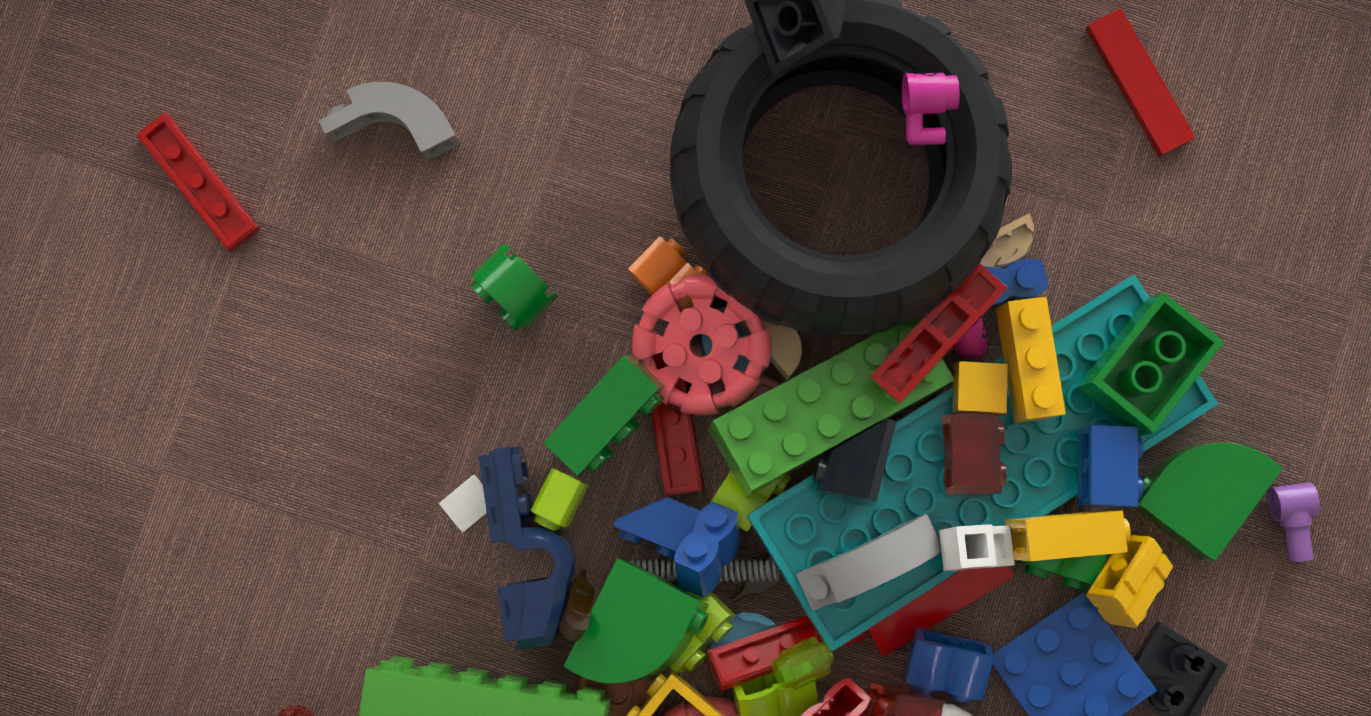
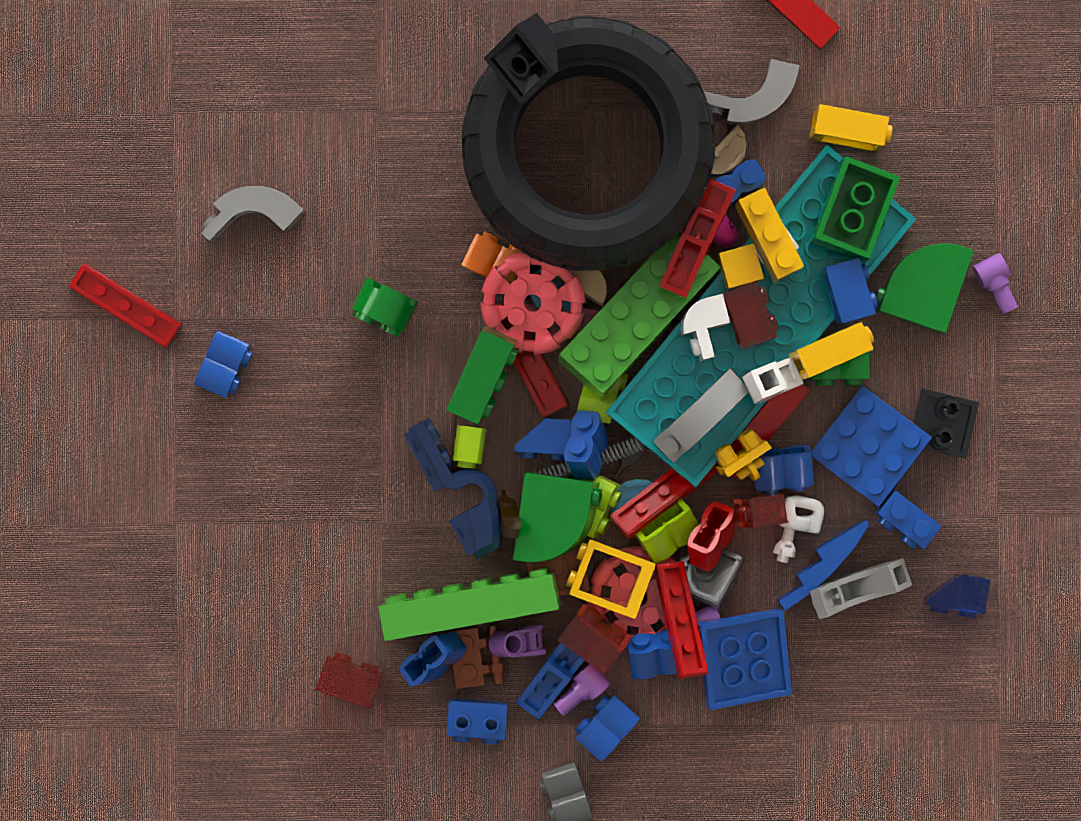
camera: 25 degrees left, 5 degrees up
white sticker [439,474,487,533] -> none
clear neon green brick [771,637,834,690] -> none
black slope [813,419,896,505] -> none
dark pink piece [902,73,960,145] -> none
yellow brick [1086,535,1173,628] -> none
none -> blue brick [194,331,253,398]
none -> white brick [681,294,730,362]
none -> light grey arch [704,59,800,125]
none -> yellow hips [714,429,771,481]
none -> yellow window [809,104,893,152]

